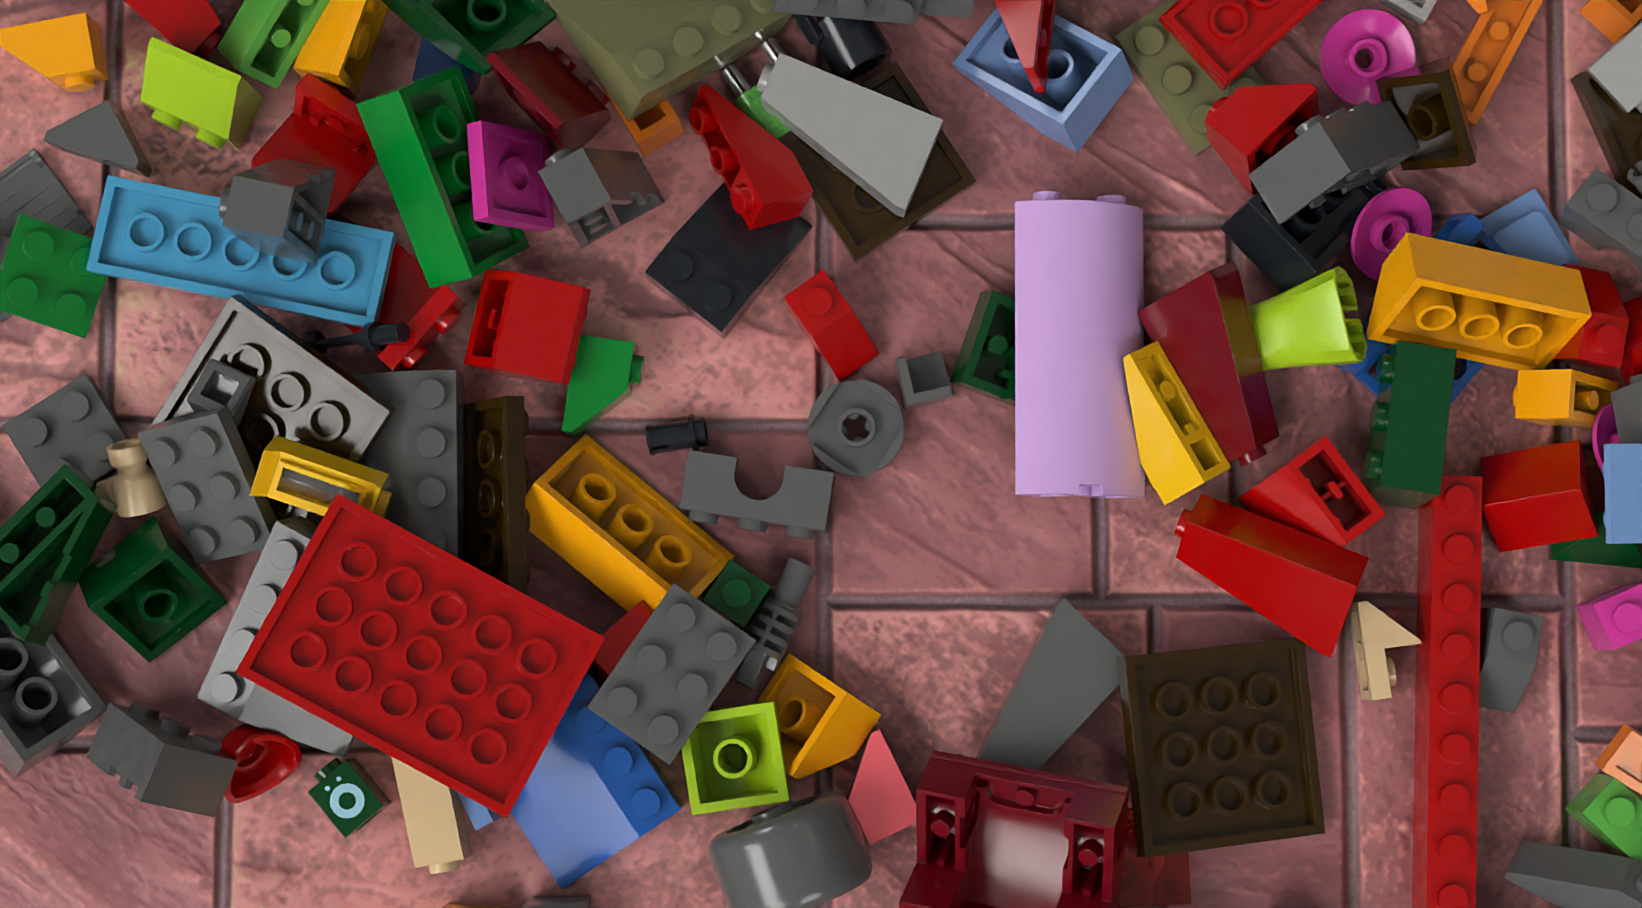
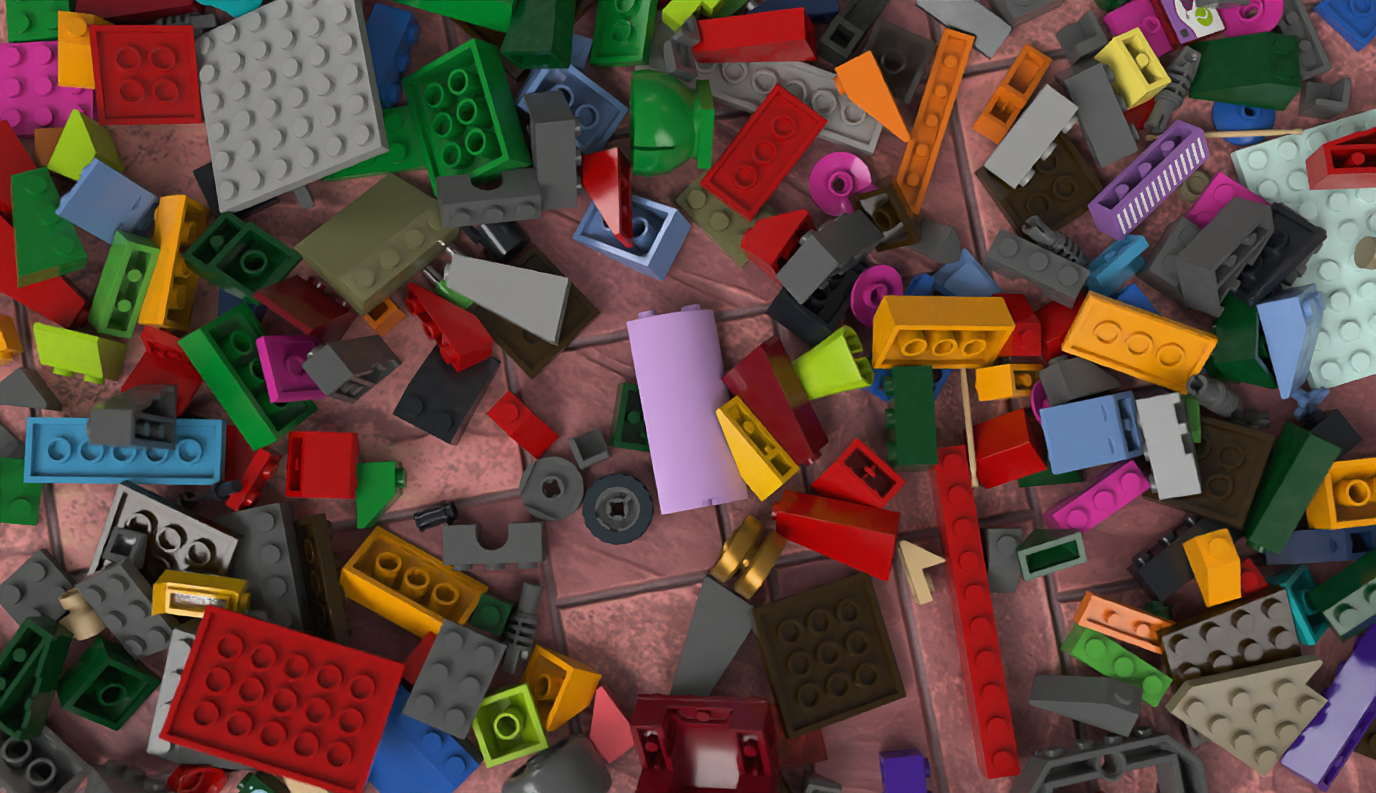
camera: 10 degrees left, 0 degrees up
none -> black wheel [582,473,654,545]
none -> pearl gold wheel [710,514,787,599]
none -> dark grey tile [908,218,961,264]
none -> tan piece [960,368,979,487]
none -> dark green slope [1015,529,1088,581]

